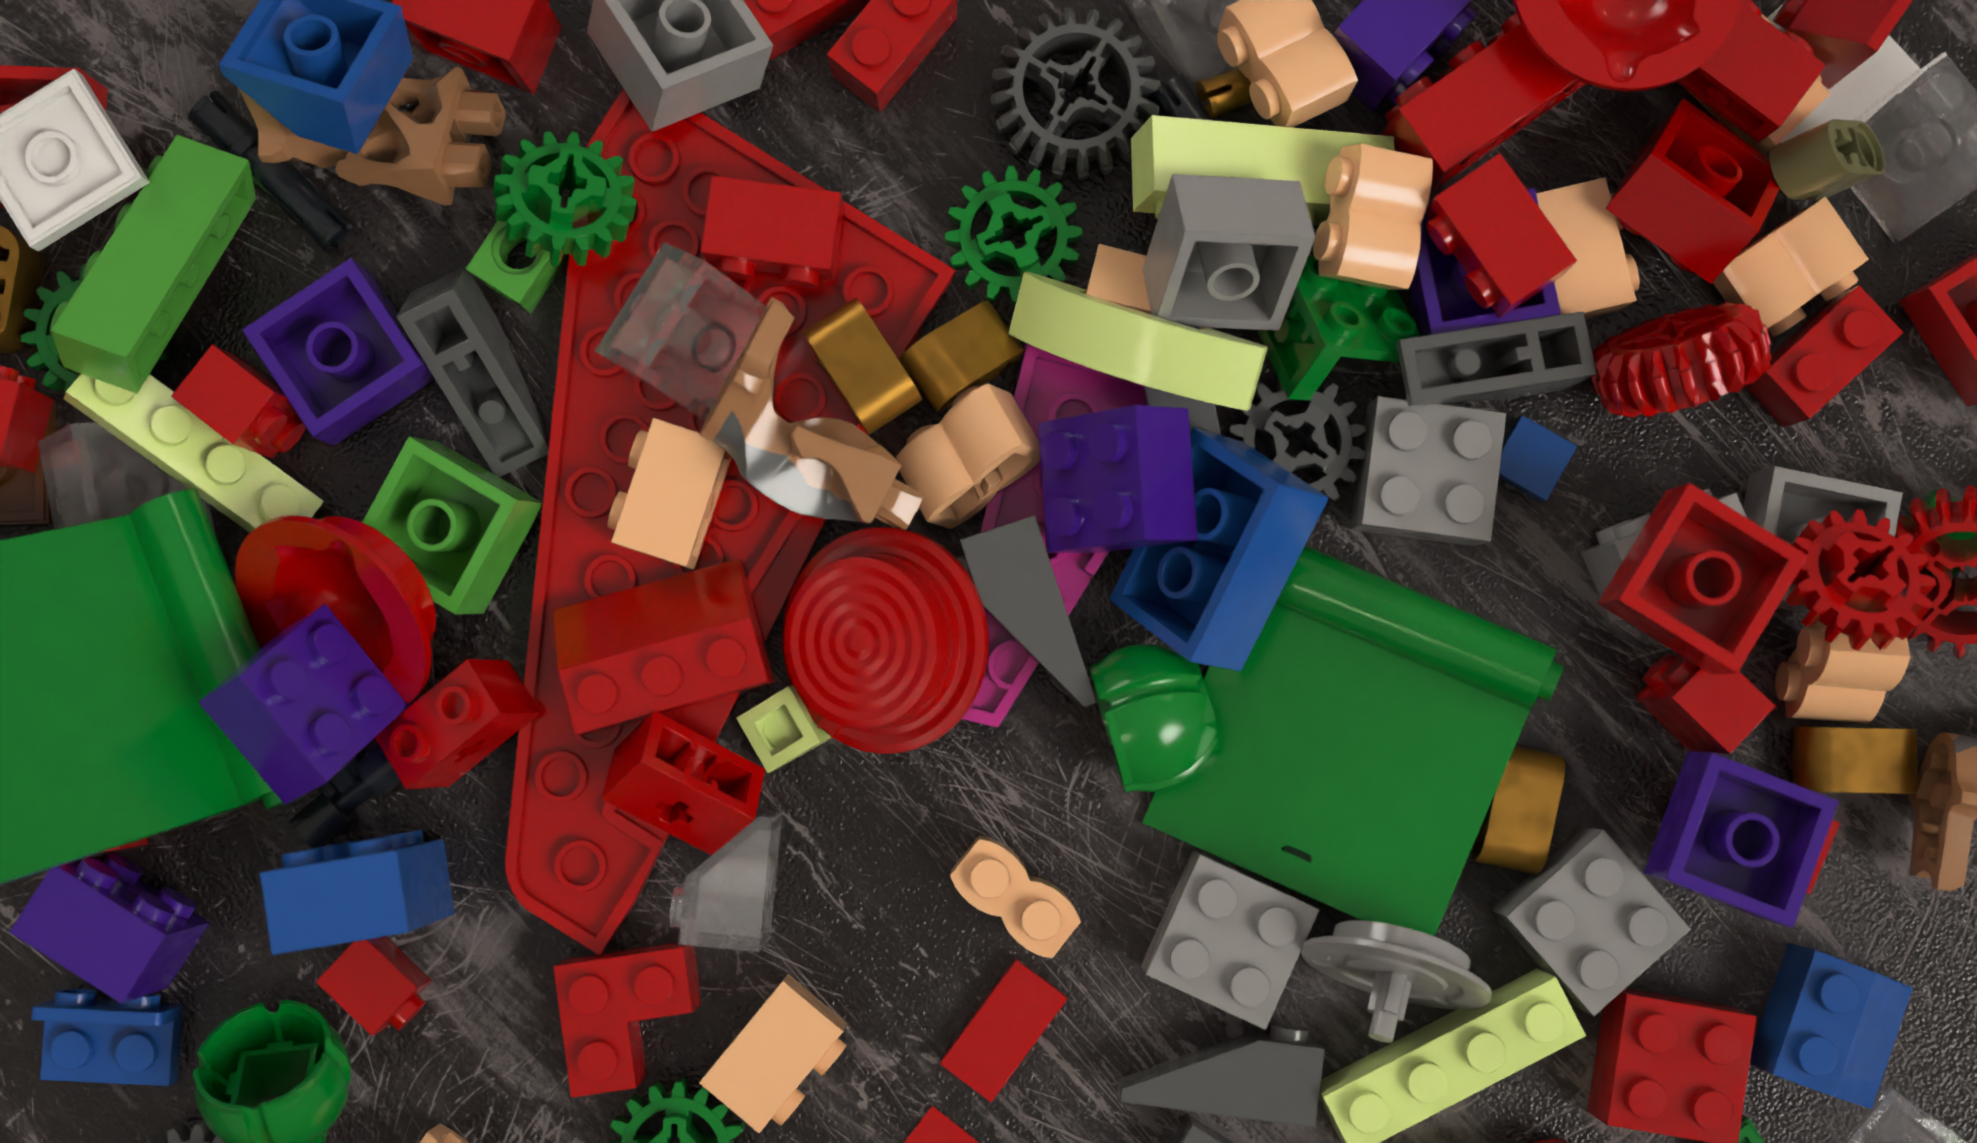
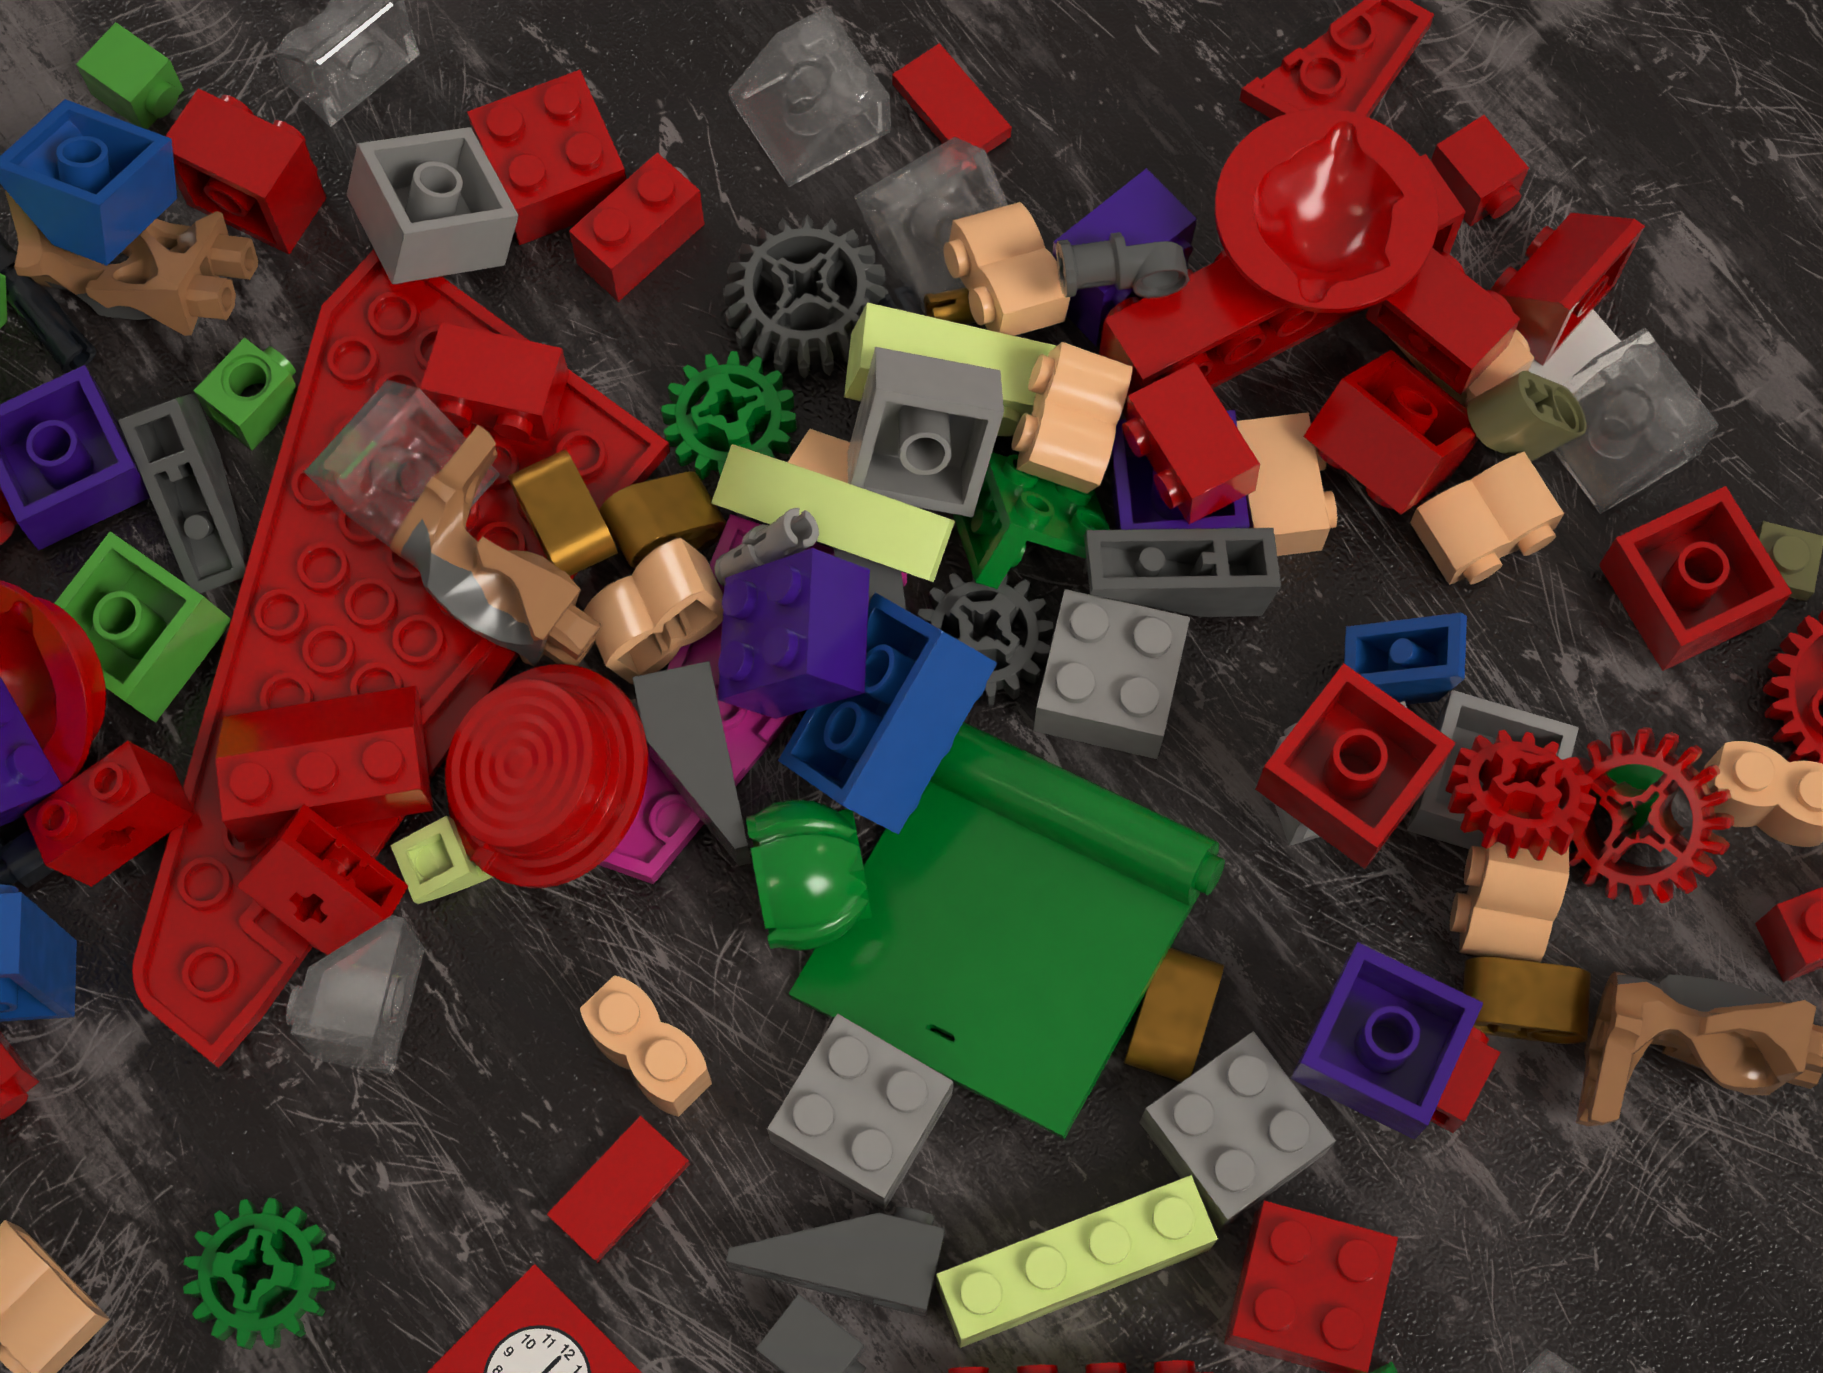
camera: 10 degrees right, 15 degrees down
green gear [493,131,637,266] -> none
red brick [553,939,702,1098] -> none
light nougat brick [607,418,732,570] -> none
light nougat brick [699,974,847,1133] -> none
light grey piece [1301,921,1492,1043] -> none
blue tile [1499,415,1577,503] -> none
red gear [1591,302,1772,418] -> none
red brick [1635,653,1776,754] -> none
red brick [1744,285,1904,428] -> none
blue slope [1750,942,1913,1109] -> none
none -> light grey pin [714,508,819,587]
none -> dark grey connector [1056,232,1189,298]
none -> blue slope [1344,612,1467,705]

